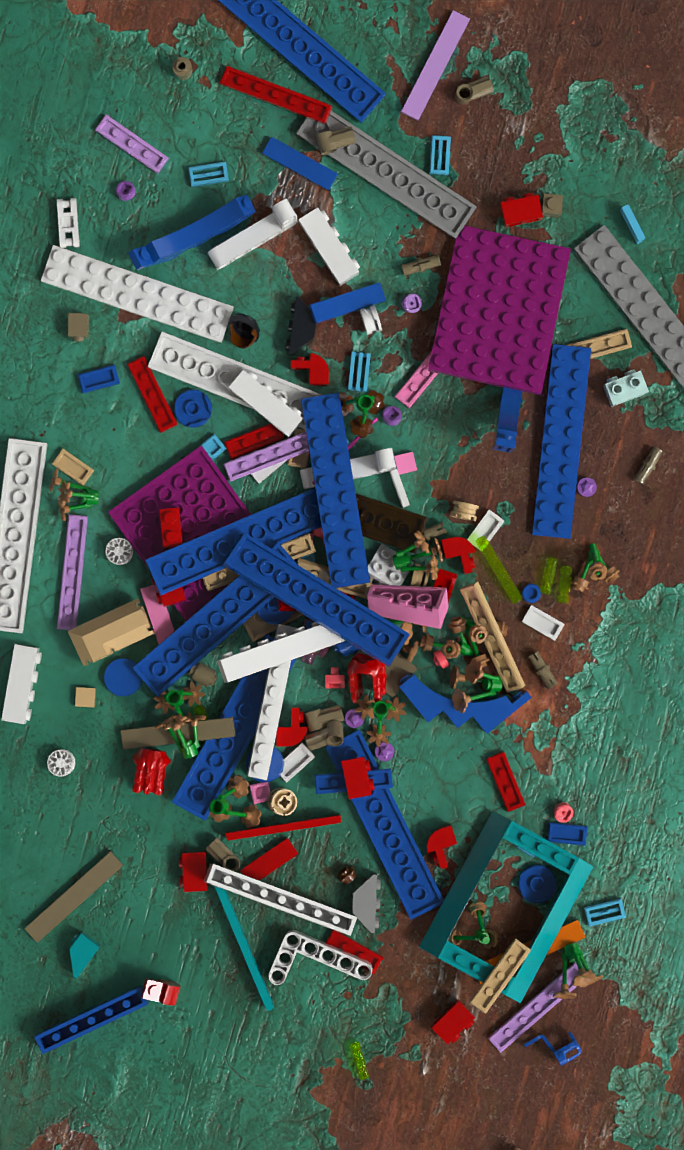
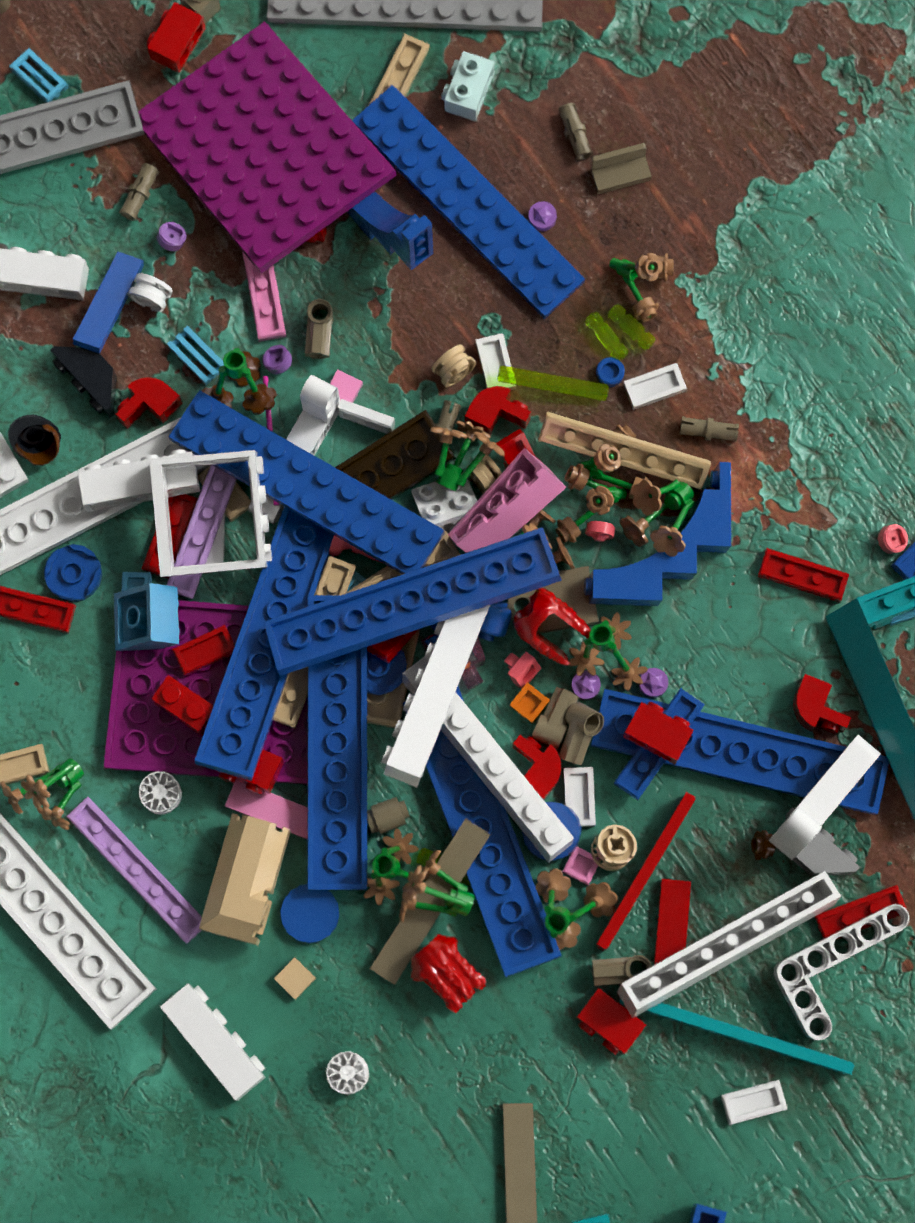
camera: 50 degrees left, 10 degrees down
brick [141,978,181,1006] -> none
none -> dark azure slope [114,583,180,651]
none -> white window [149,450,272,577]
none -> red tile [172,625,235,677]
none -> dark tan piece [305,299,334,359]
none -> orange plate [509,682,550,724]
none -> dark tan panel [590,143,652,195]
none -> white tile [721,1080,787,1125]
none -> white beam [769,735,881,860]

